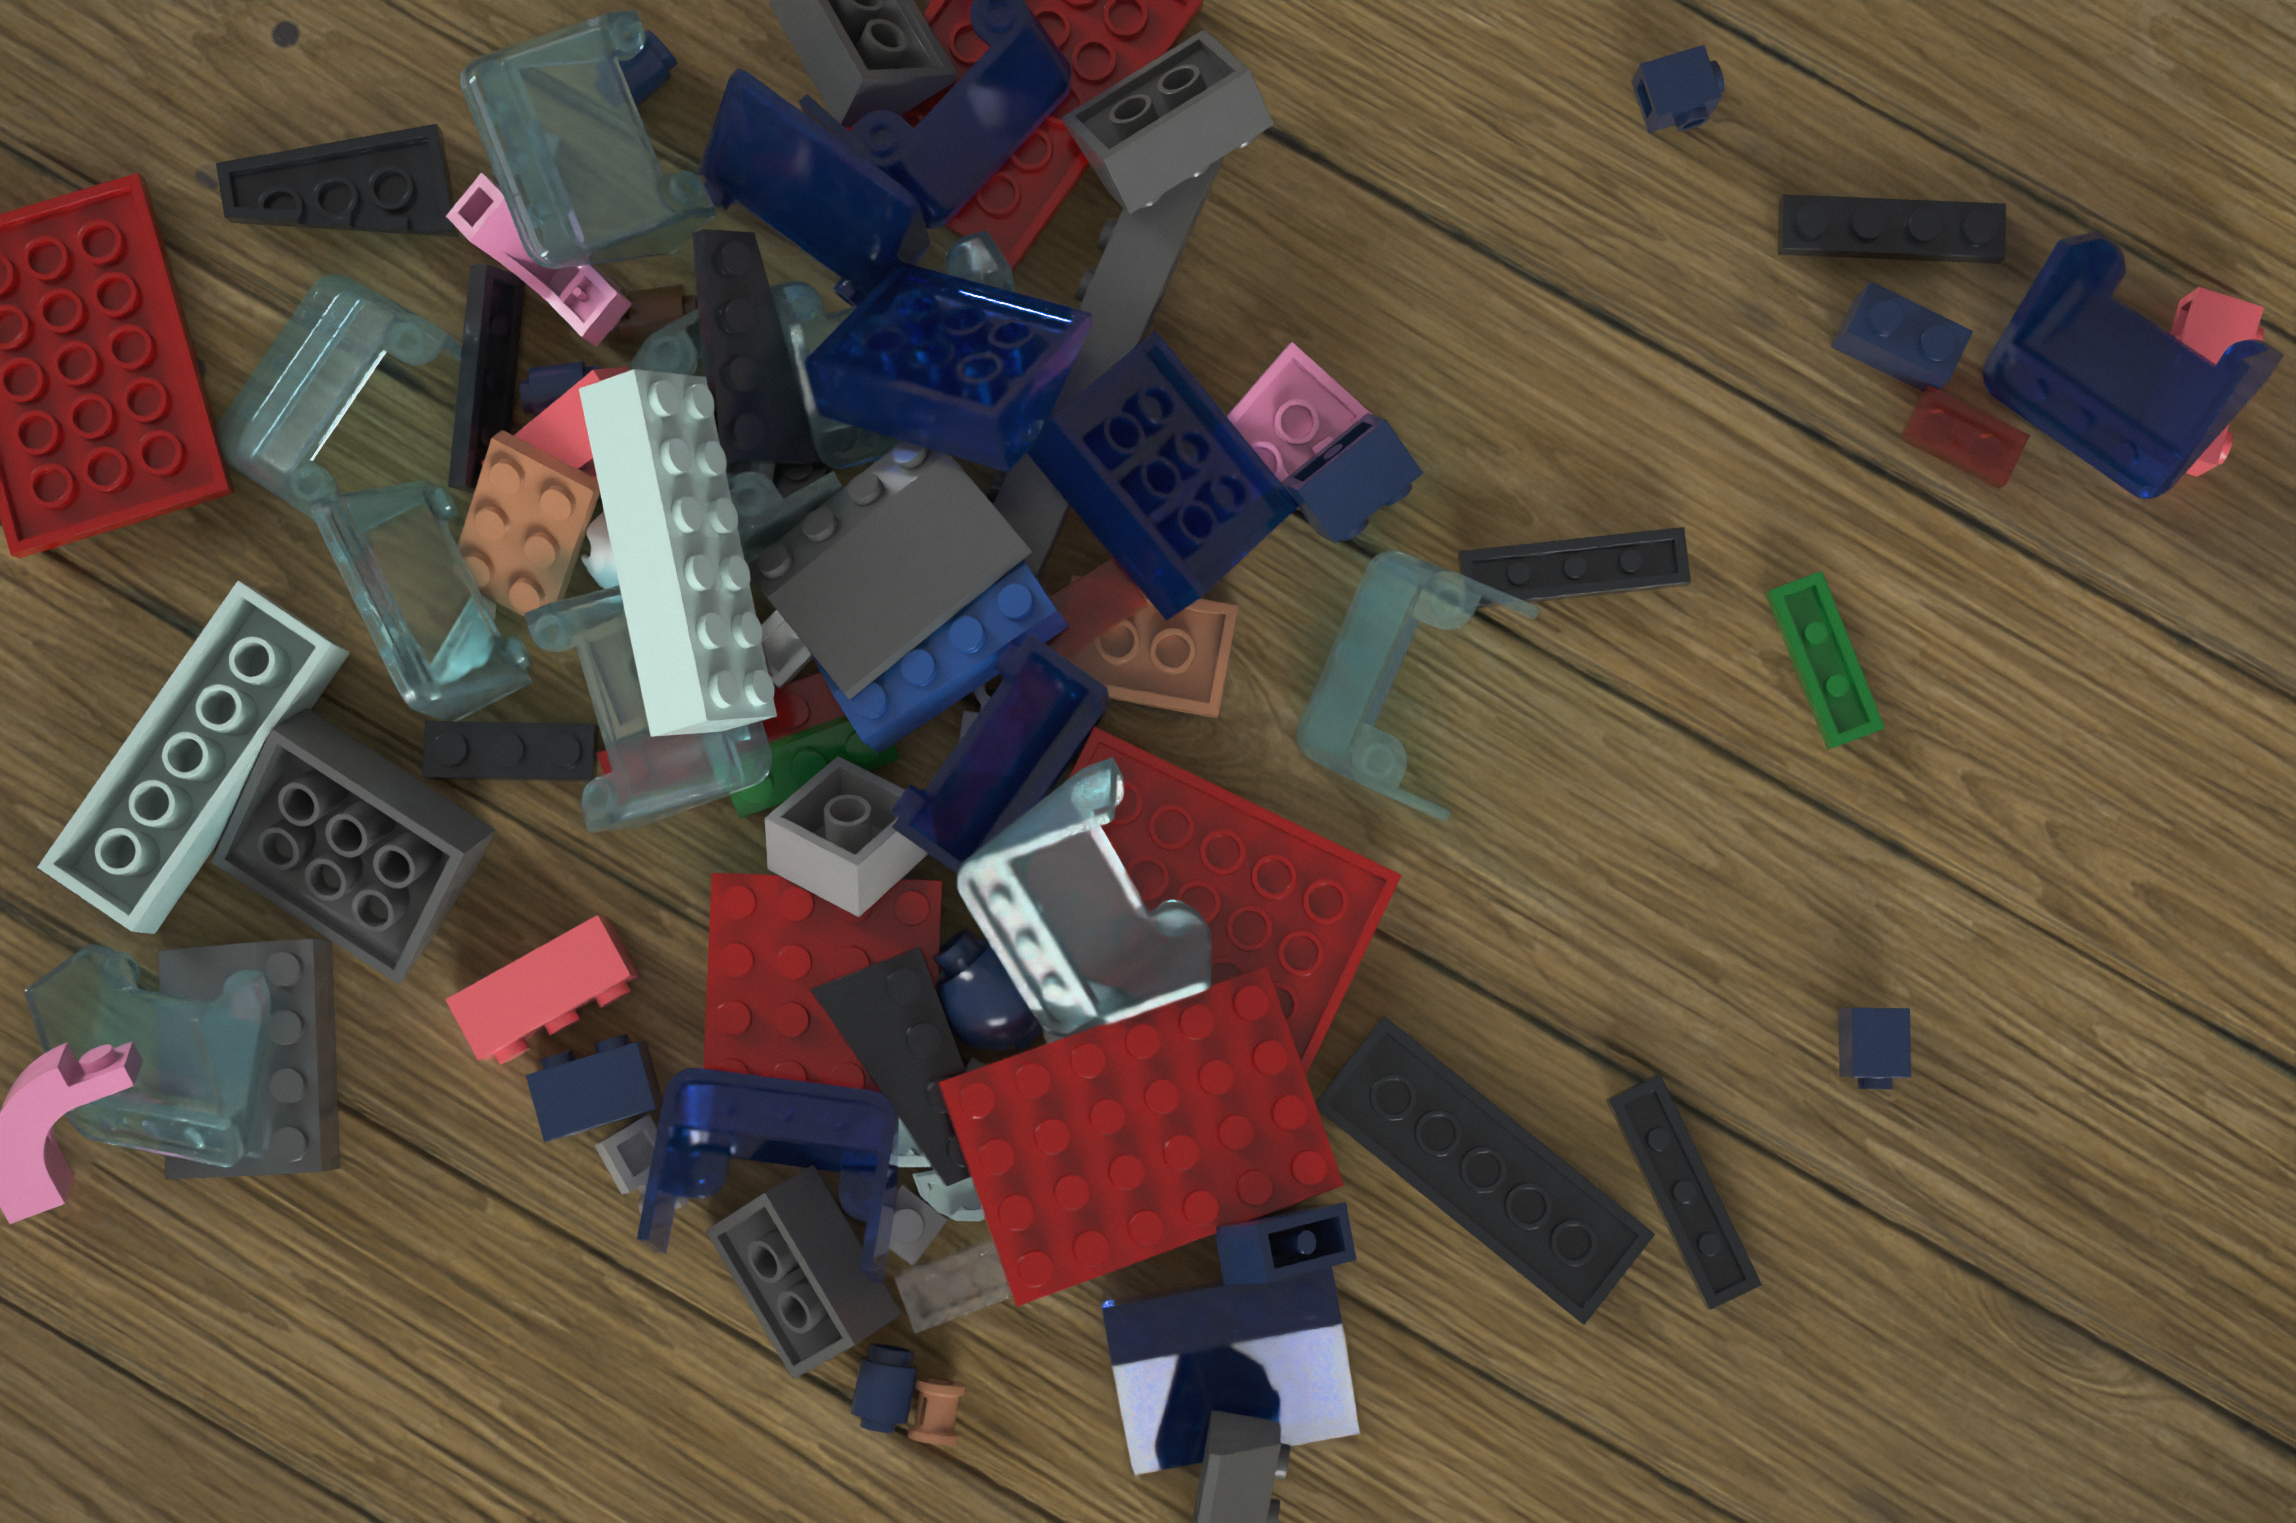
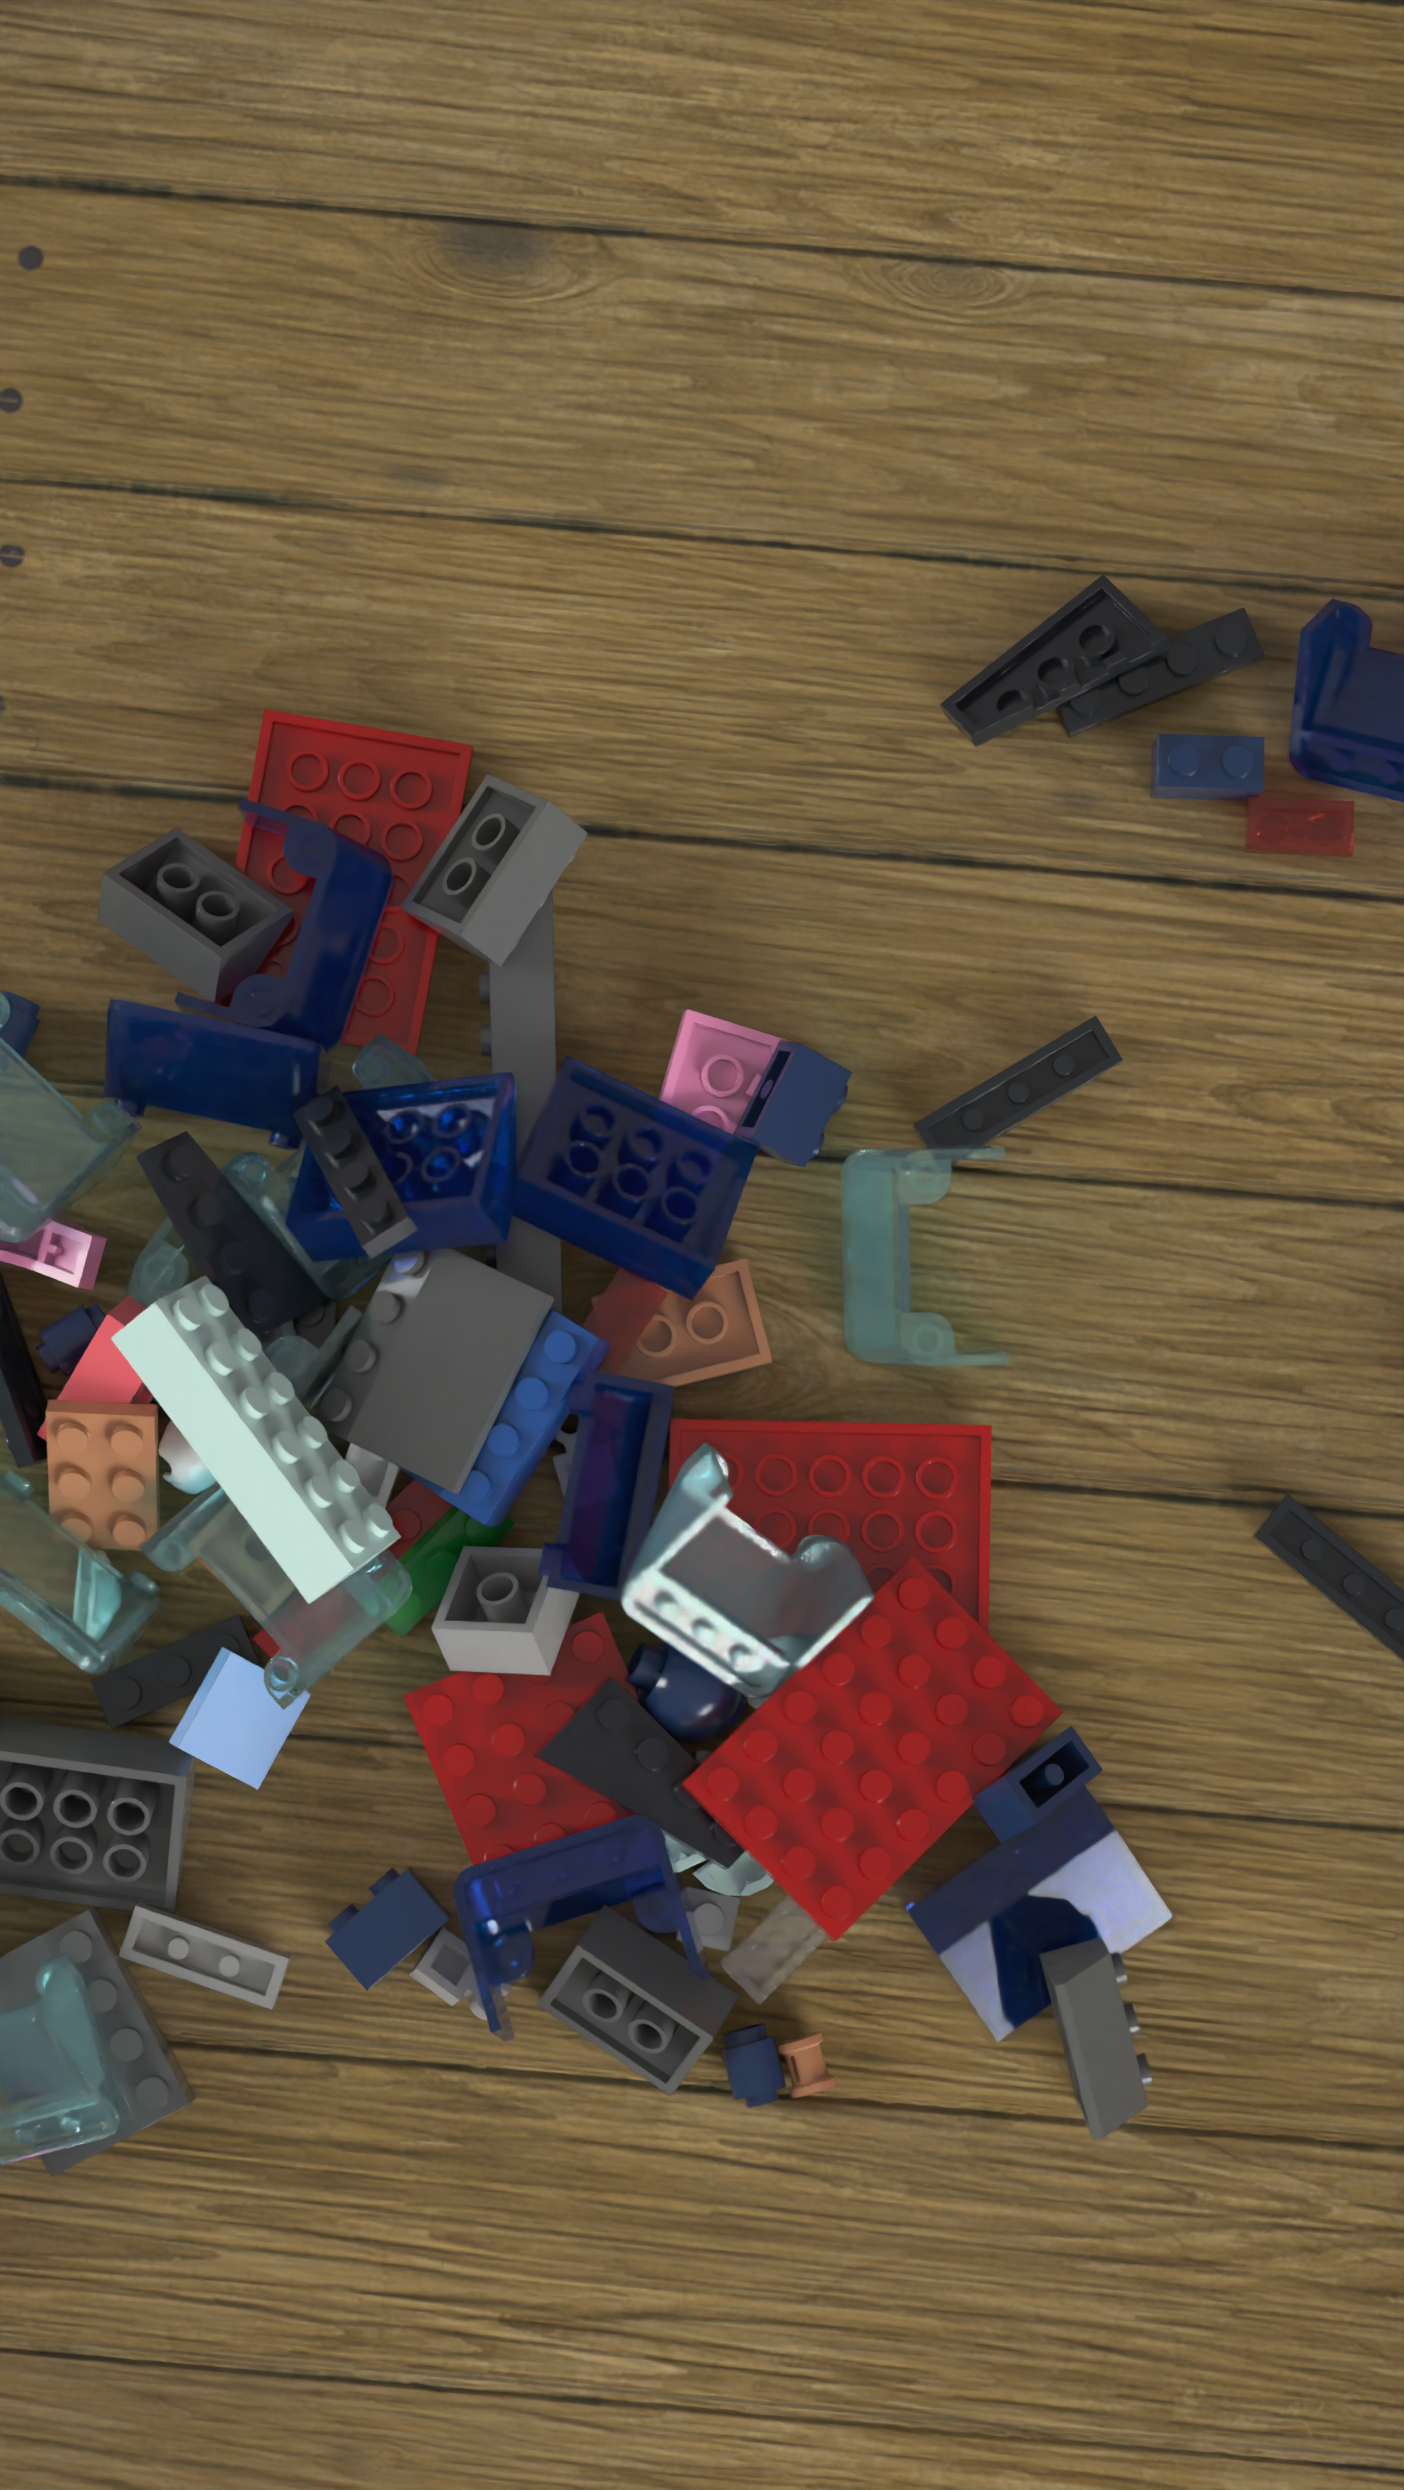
camera: 25 degrees left, 0 degrees up
coral brick [445,915,640,1065] -> none
reddish brown brick [617,284,699,347] -> none
black plate [1315,1016,1655,1325] -> none
dark blue brick [1631,45,1724,133] -> none
green plate [1765,571,1885,750] -> none
none -> light grey plate [118,1902,291,2010]
none -> light blue tile [169,1647,310,1789]
none -> black plate [292,1085,418,1259]
none -> black wing [940,575,1172,747]

